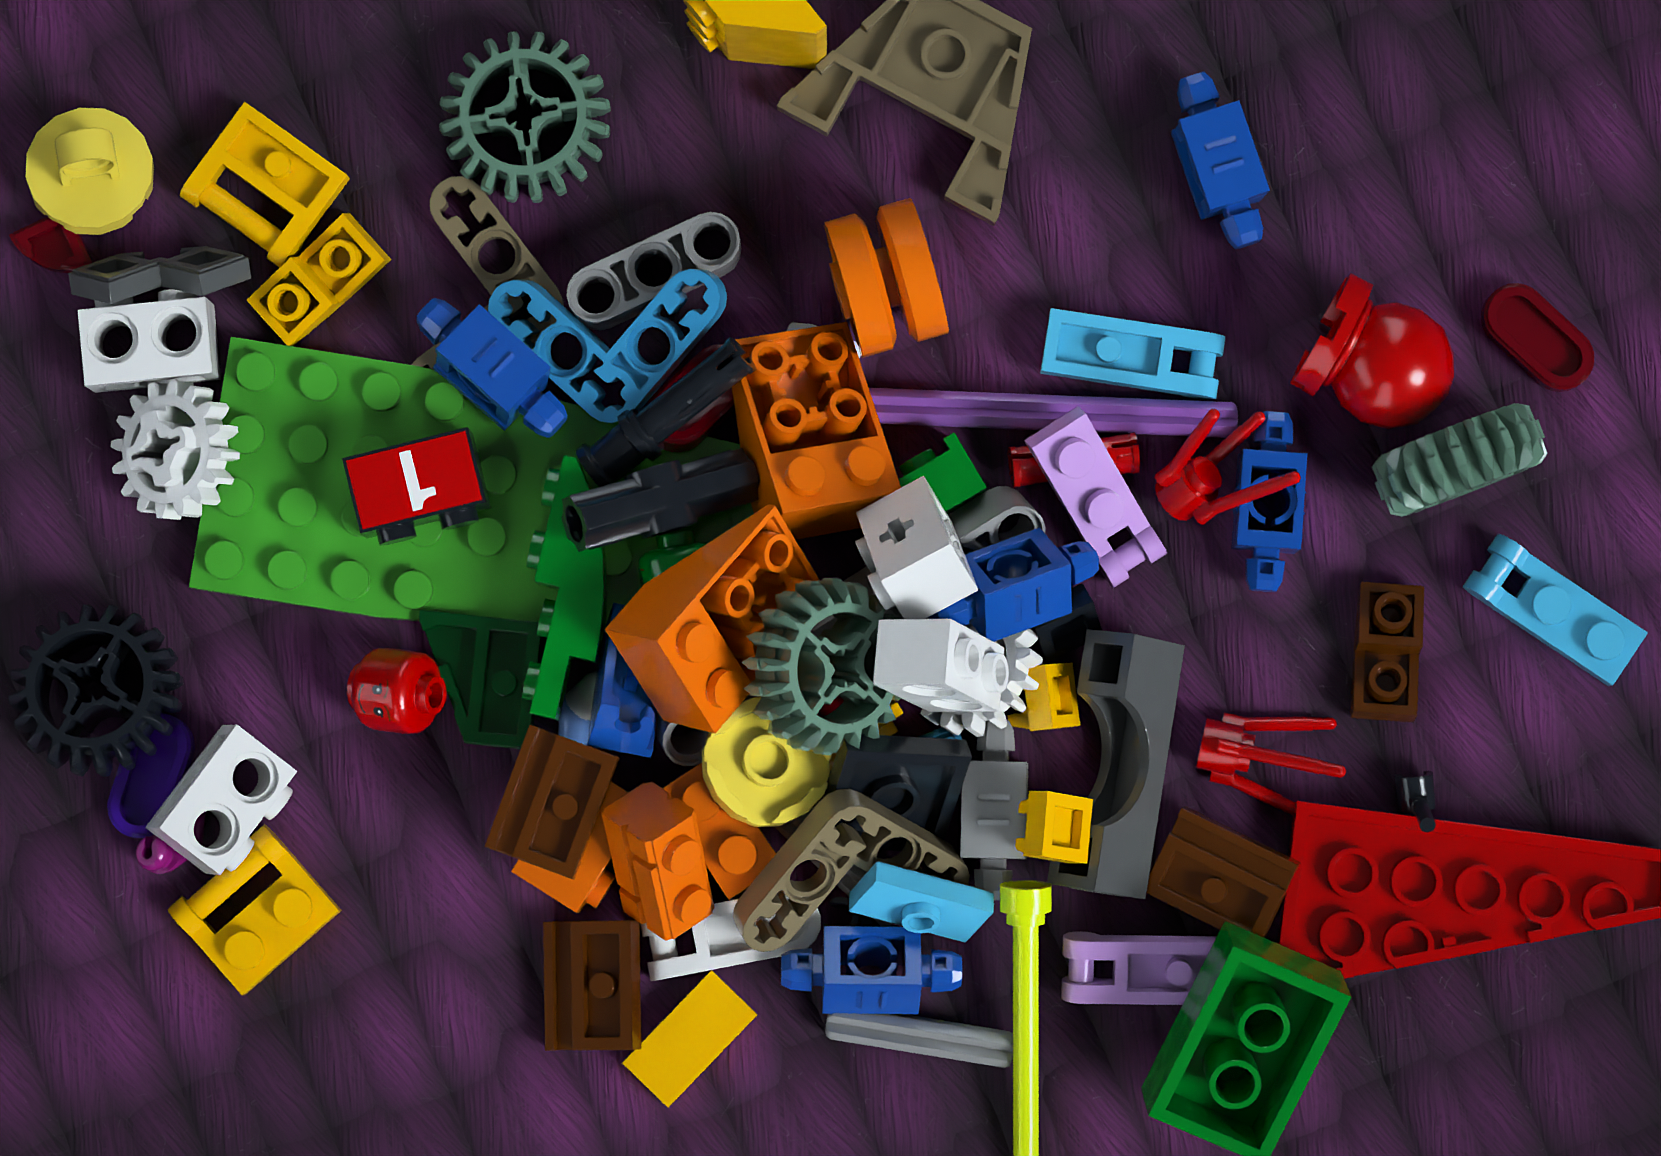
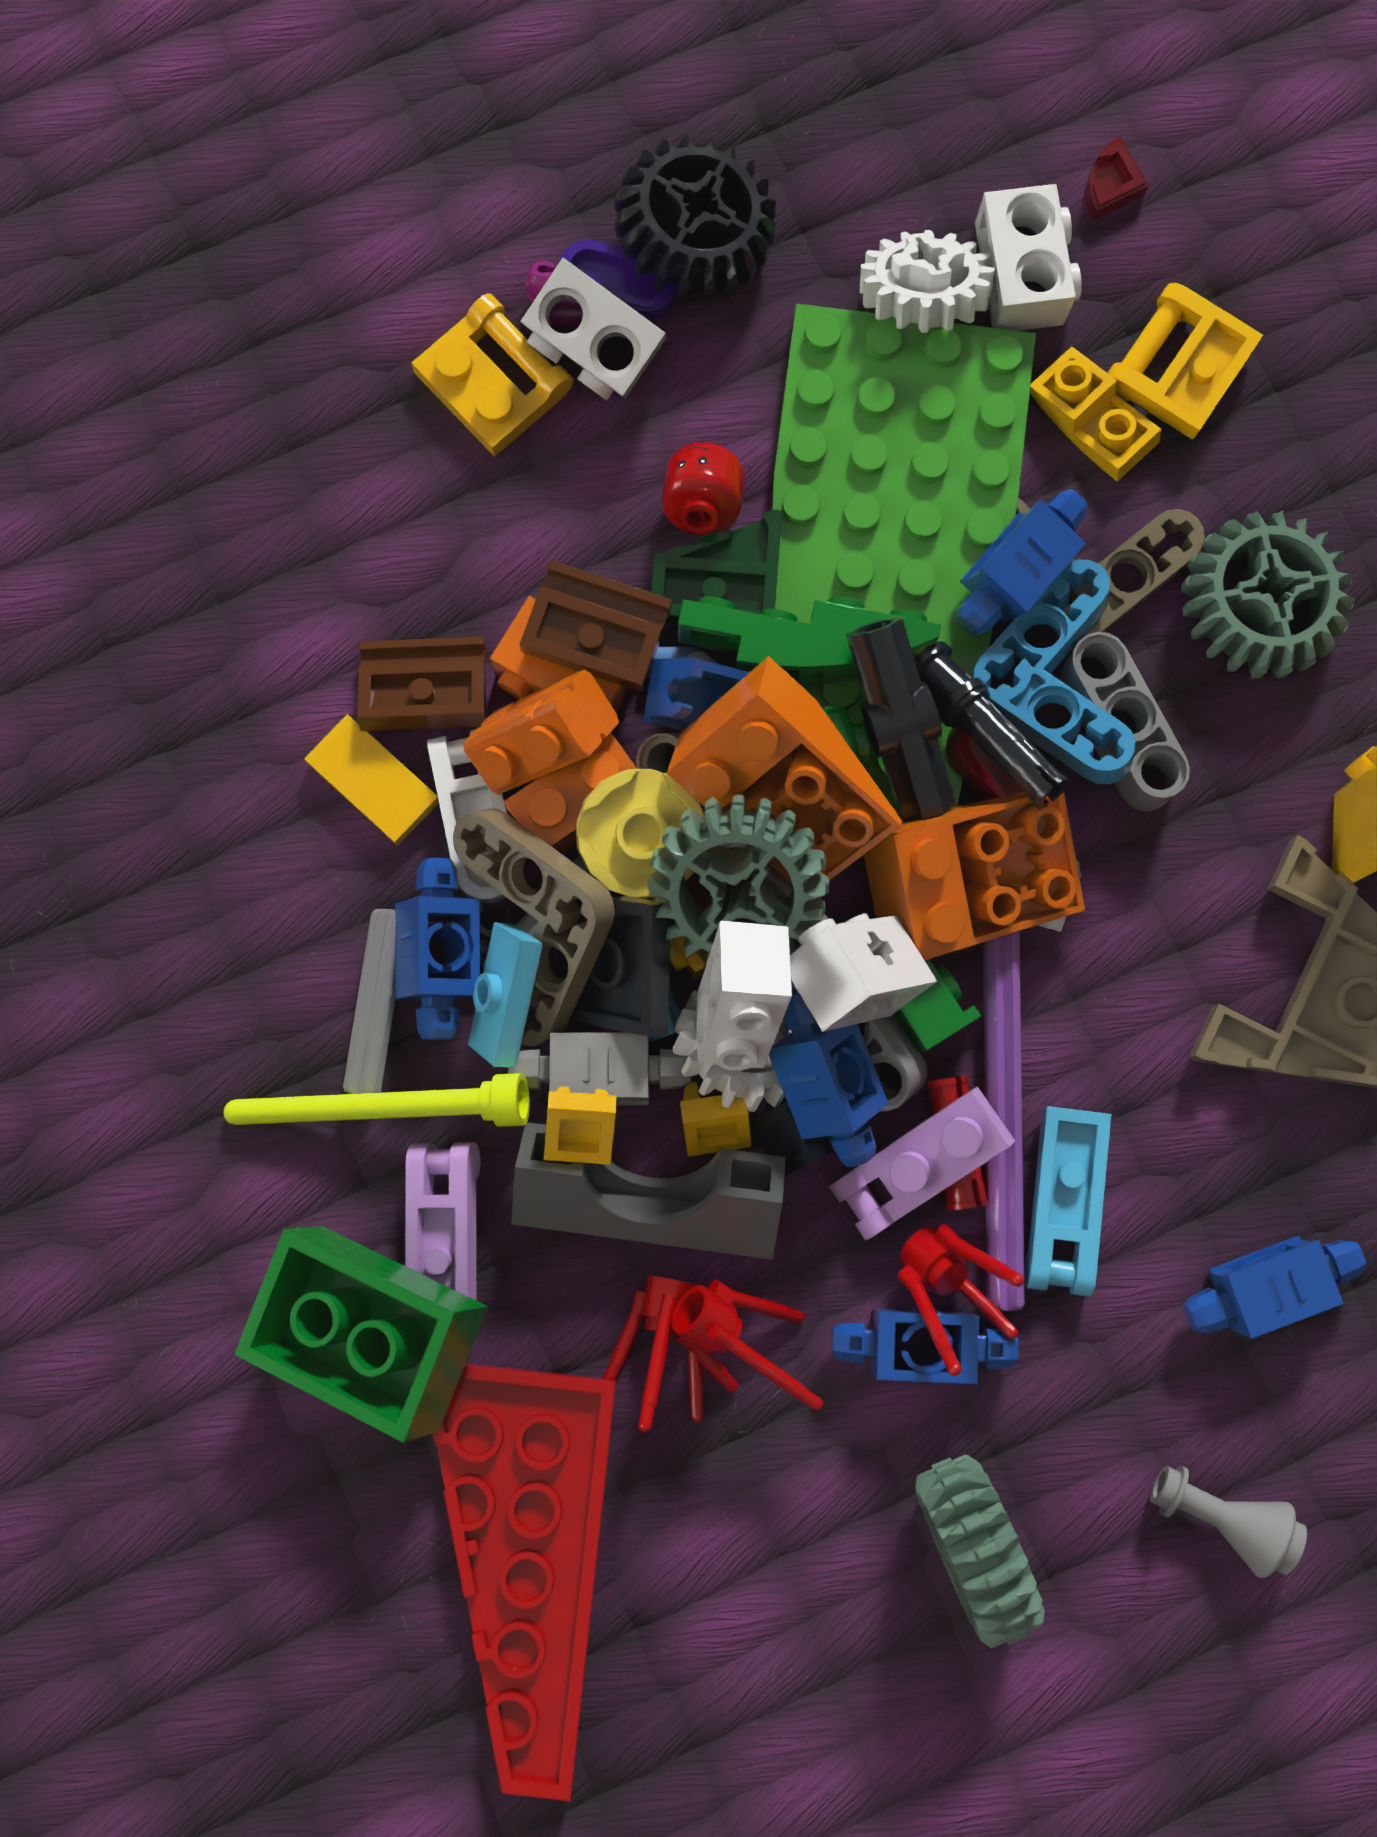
camera: 85 degrees right, 5 degrees down
light yellow tile [25,108,154,235] -> none
dark grey tile [68,246,251,304] -> none
red brick [342,427,491,546] -> none
orange wheel [824,198,949,358] -> none
reddish brown plate [1146,806,1301,938] -> none
red tile [1290,273,1454,429] -> none
reddish brown slope [1350,582,1424,722] -> none
black hand [1395,771,1436,832] -> none
medium azure plate [1463,534,1648,687] -> none
dark red tile [1481,283,1594,392] -> none
none -> red plant [671,1279,823,1411]
none -> light grey piece [1150,1465,1307,1578]

